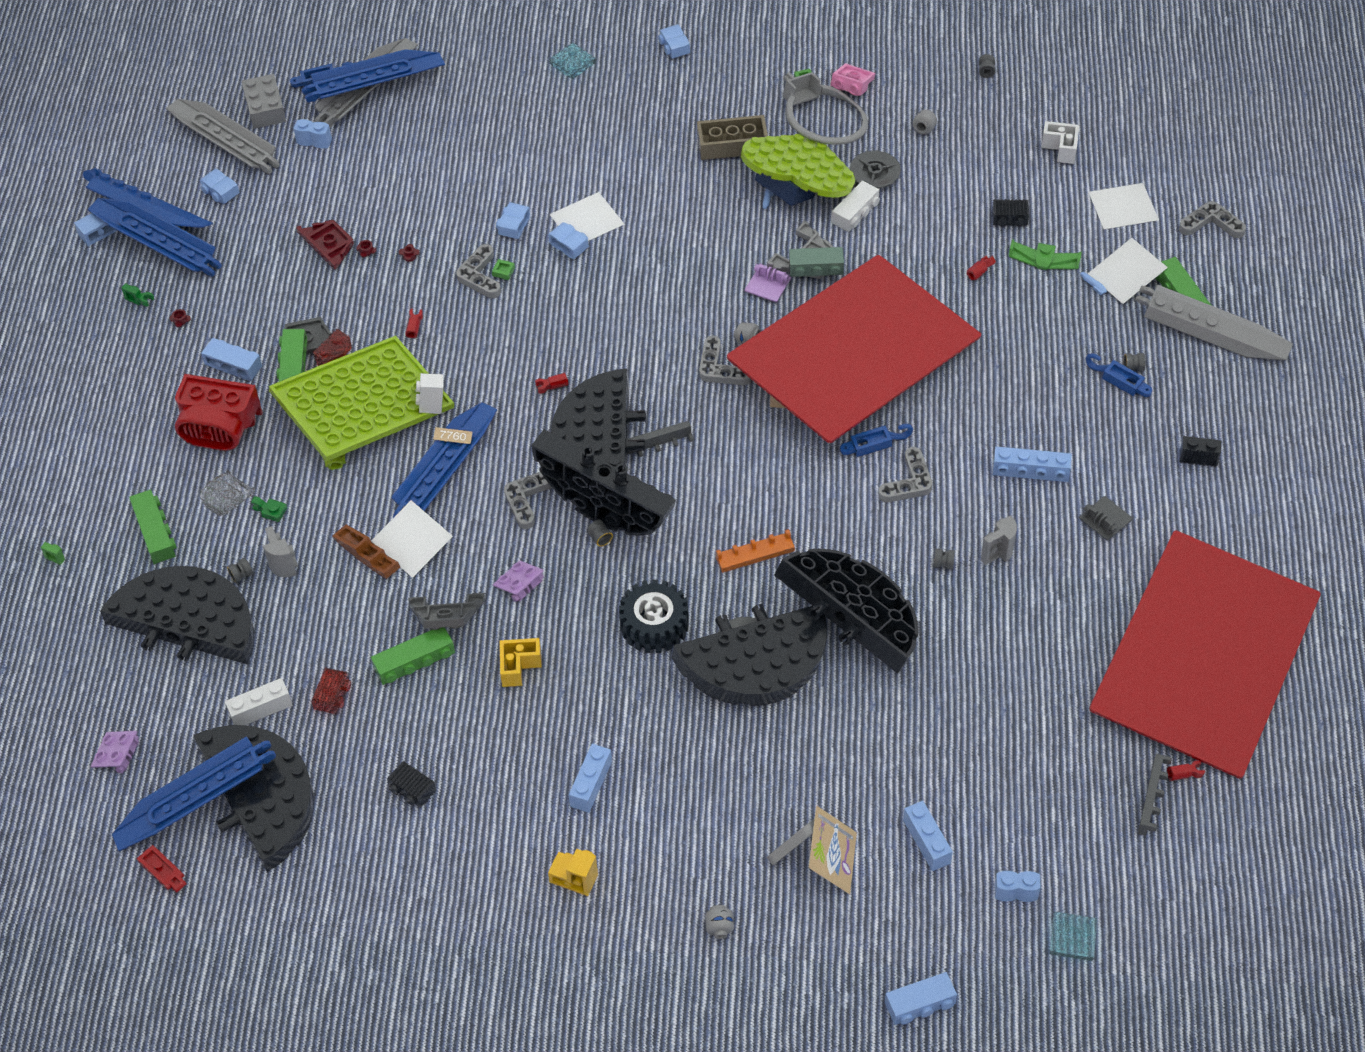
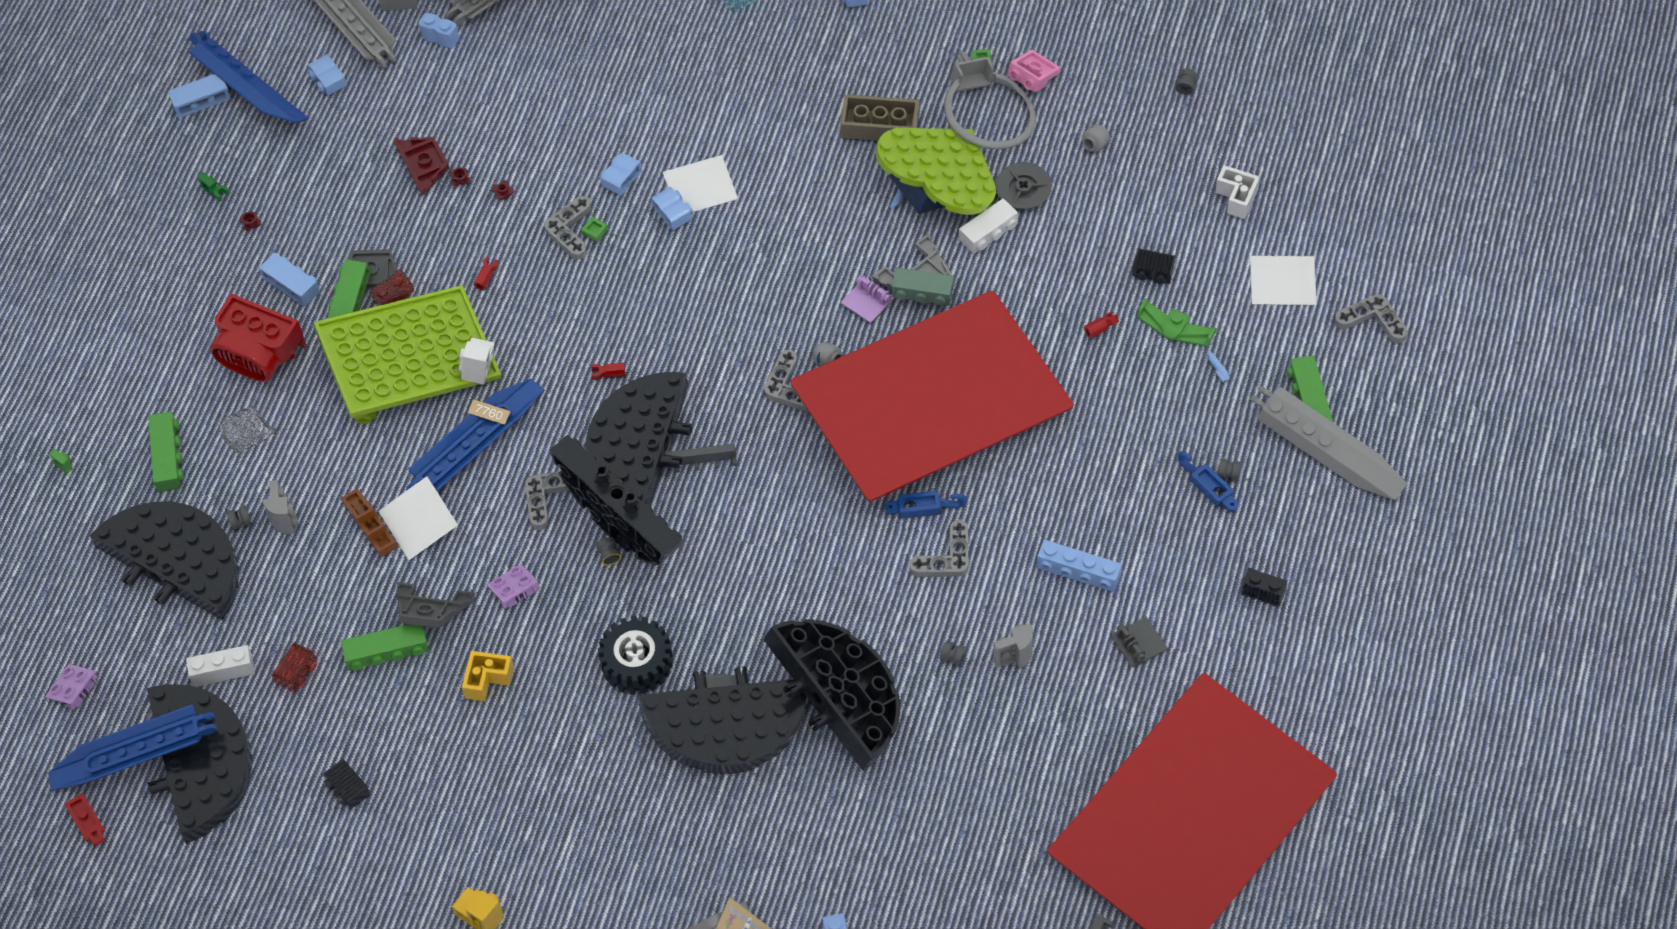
camera: 15 degrees right, 5 degrees up
blue hinge [88,198,222,277] -> none
green plate [251,496,287,522] -> none
light blue brick [569,744,612,813] -> none
orange hinge [716,529,795,573] -> none
white sticker [1088,238,1168,304] -> none

